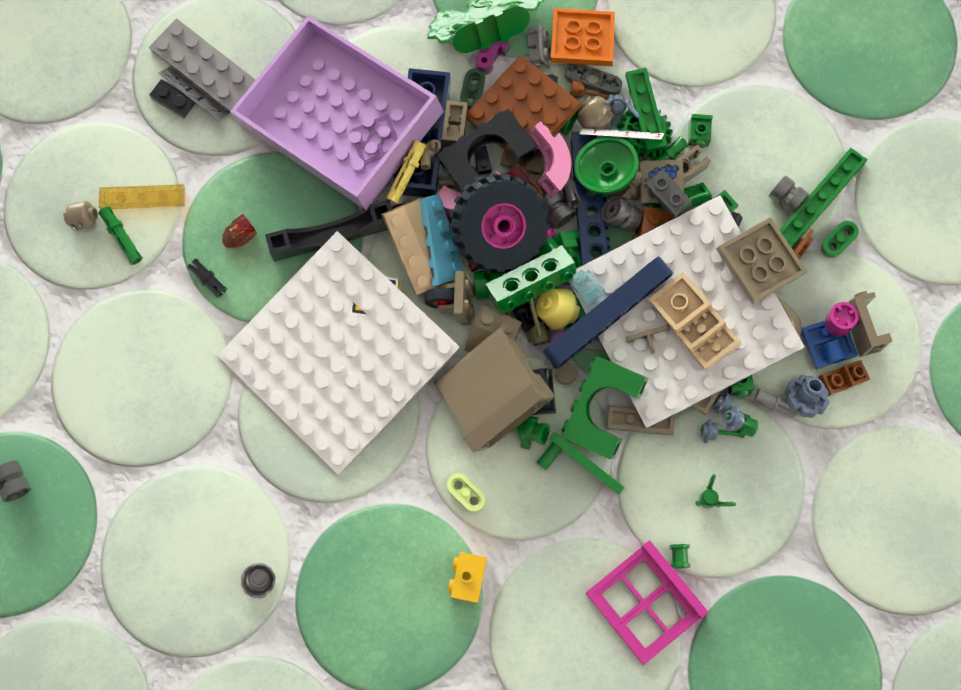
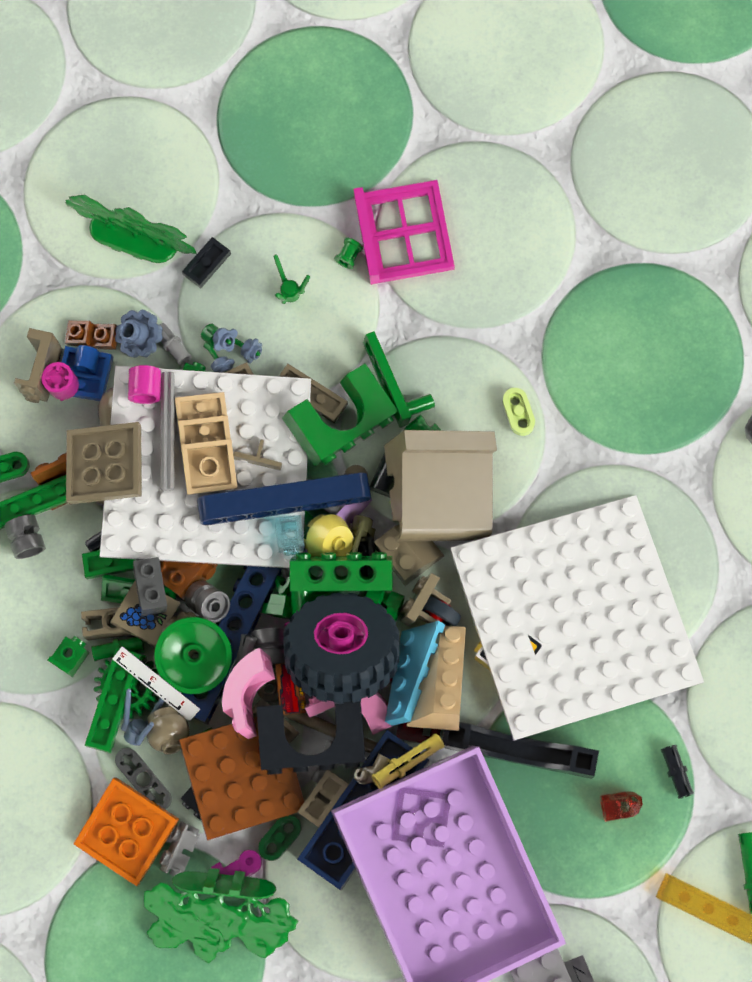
camera: 145 degrees left, 0 degrees up
yellow brick [448,552,487,604] -> none
black piece [474,145,492,174] -> none
dark orange hinge [570,80,614,99] -> none
none -> green plant [65,194,197,263]
none -> dark pink piece [128,365,161,404]
none -> light grey axle [161,372,175,491]
none -> black plate [182,237,231,288]

